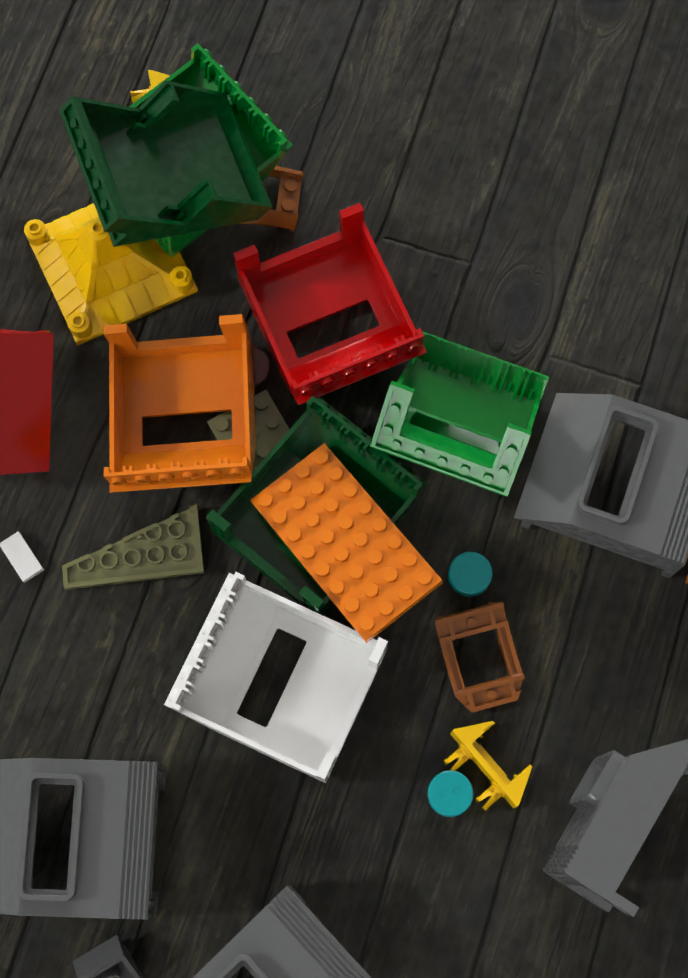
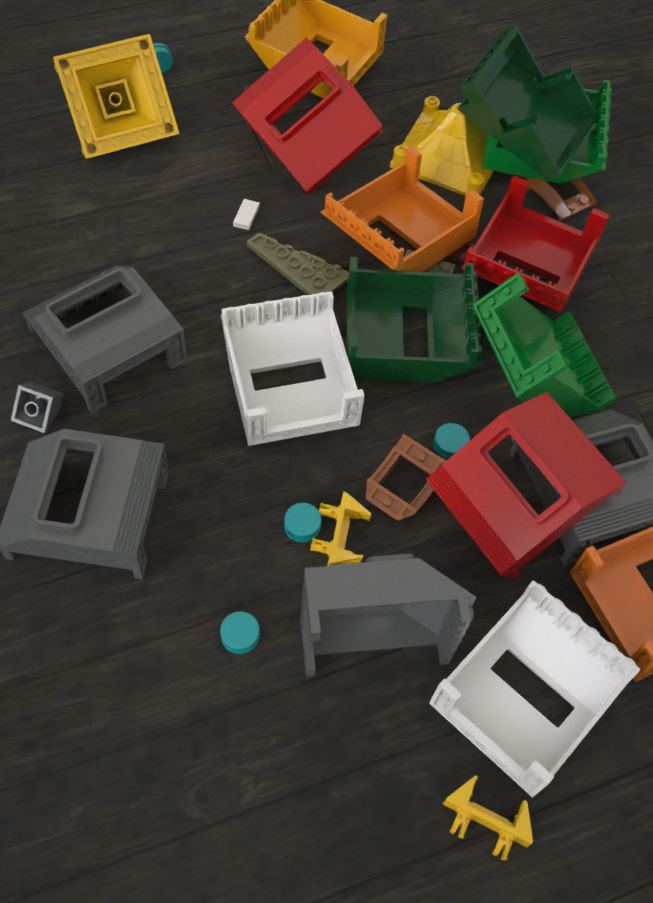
camera: 45 degrees right, 15 degrees down
orange plate [250,443,443,644] -> none
none -> teal head [220,611,260,654]
none -> red panel [426,392,627,578]

